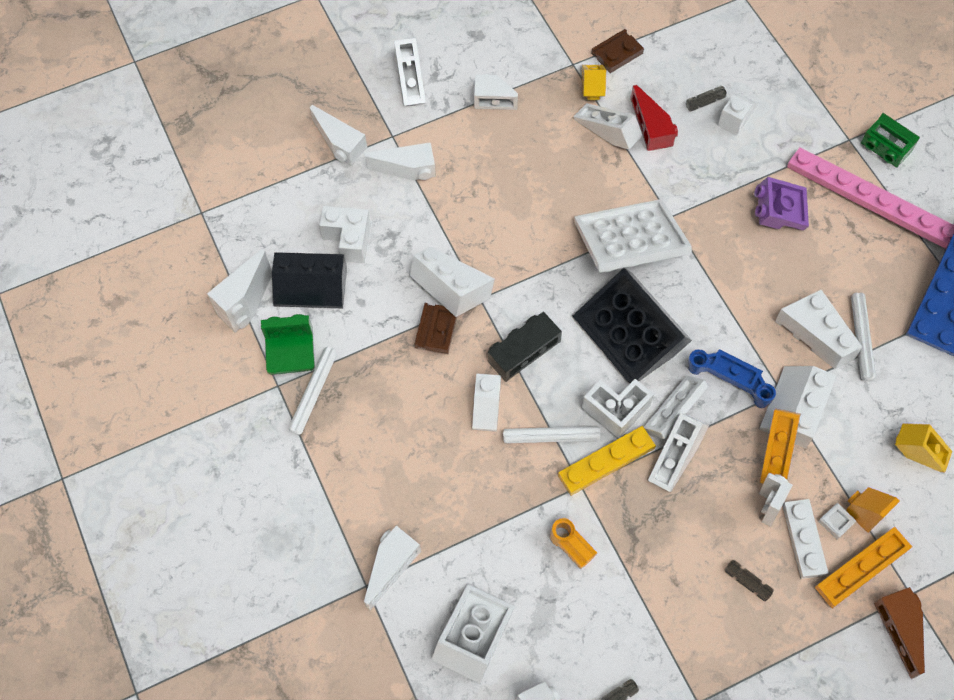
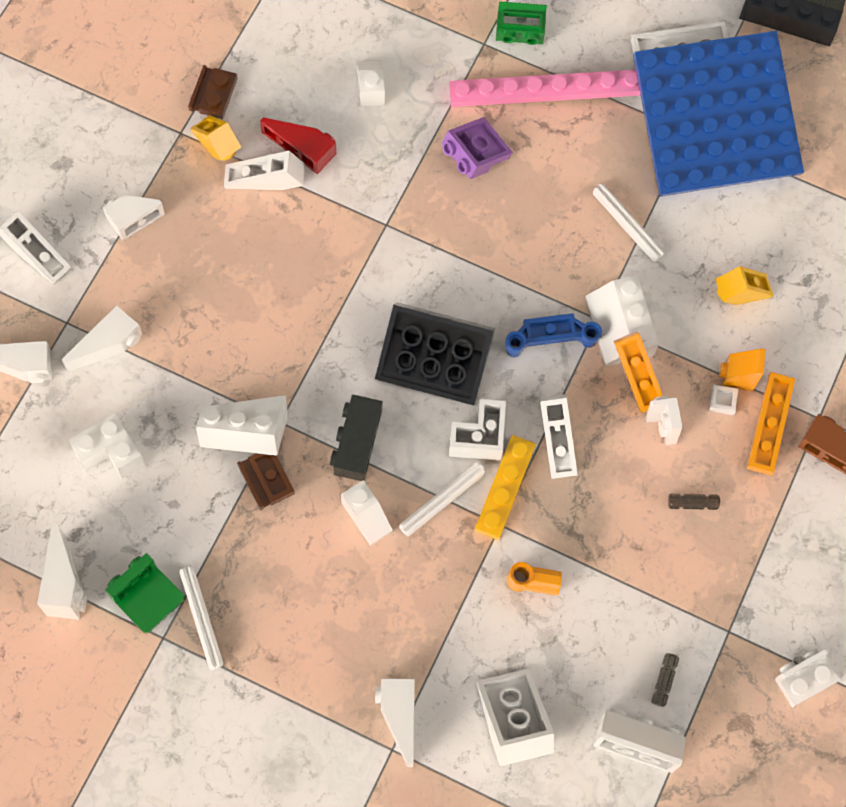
camera: 45 degrees left, 5 degrees up
black slope [272,252,347,309] -> none
white plate [574,199,692,273] -> none
white plate [644,375,708,439] -> none
clear smoke axle [686,86,727,111] -> none
white wedge [775,290,862,369] -> none
white plate [782,499,828,579] -> none

